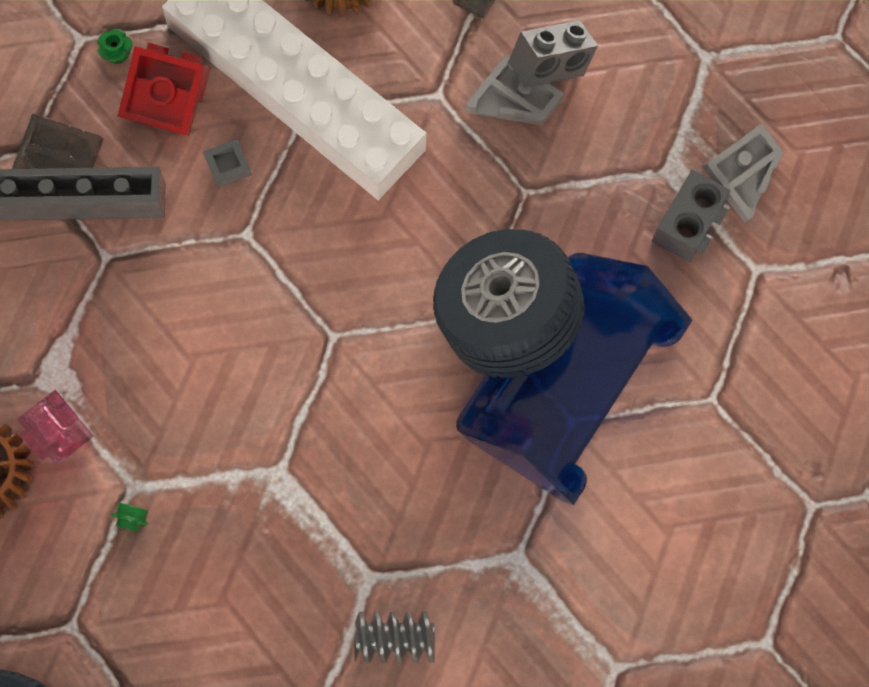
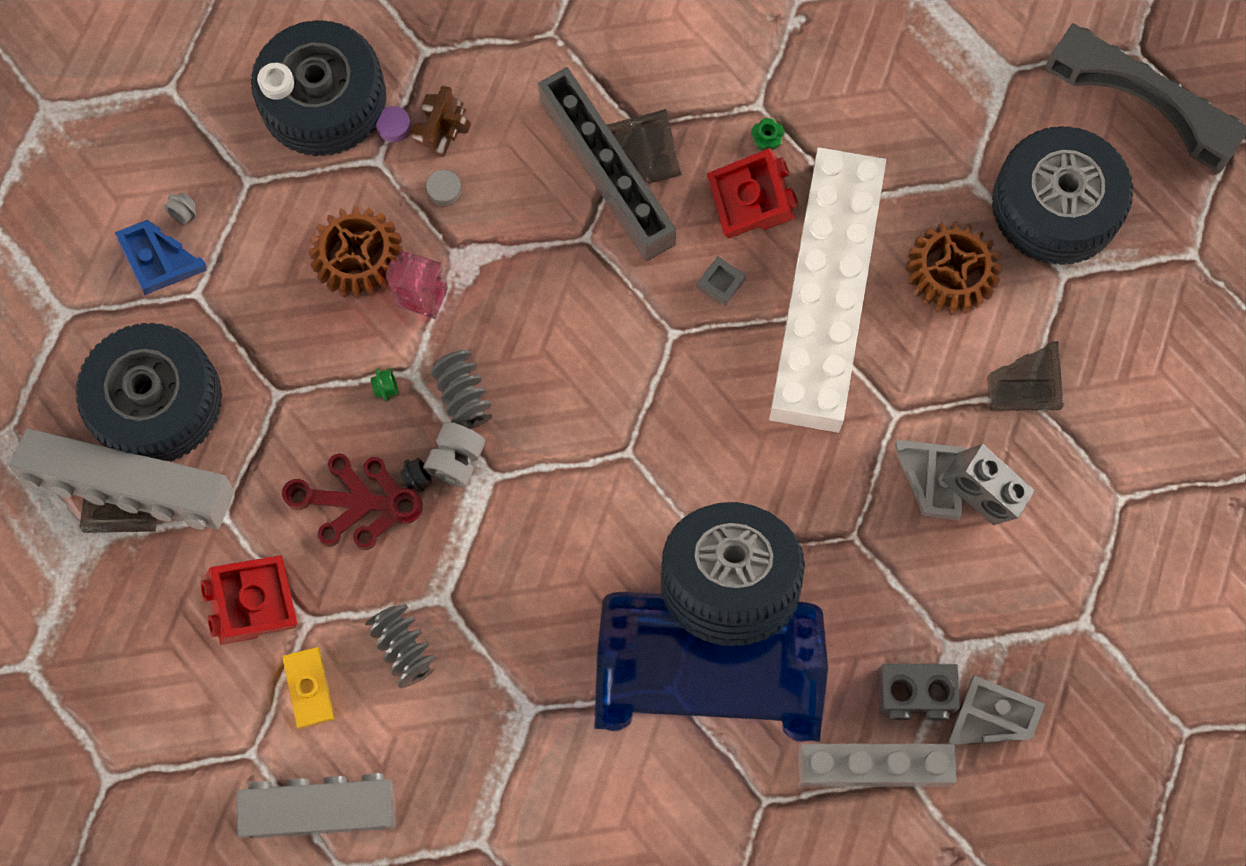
camera: 65 degrees right, 0 degrees up
none -> dark red plant [282,453,423,550]
none -> black plate [400,458,432,492]
none -> light grey wheel [423,422,486,488]
none -> dark grey piece [431,350,493,429]
none -> light grey brick [798,744,956,787]

